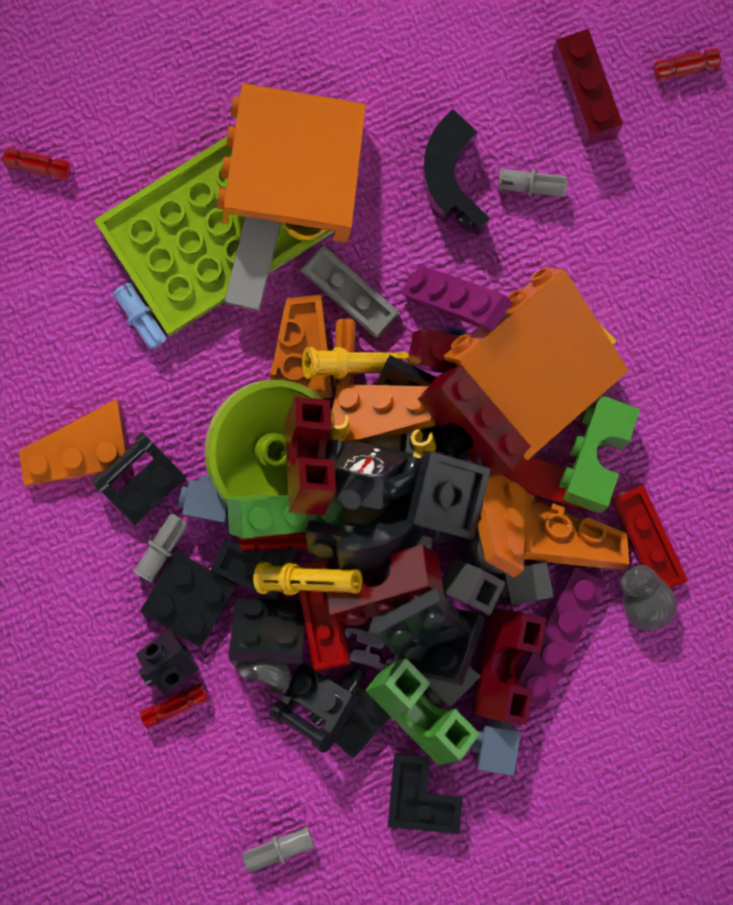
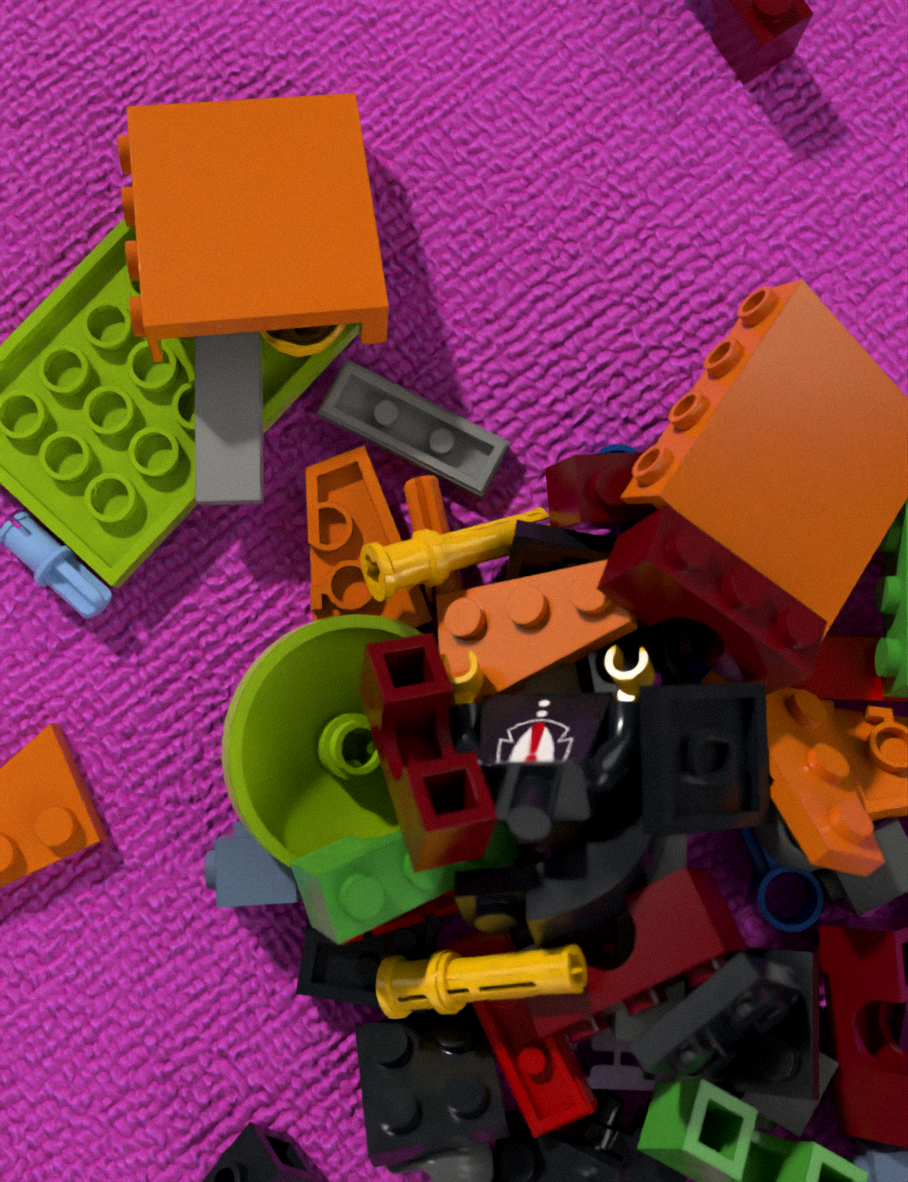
camera: 15 degrees left, 0 degrees up
black plate [90,432,186,525] -> none
light grey axle [133,514,187,583] -> none
black plate [140,551,238,648] -> none
magenta plate [400,265,512,332] -> none
black arch [423,108,490,236] -> none
dark grey brick [442,558,505,615] -> none
light grey axle [498,168,568,197] -> none

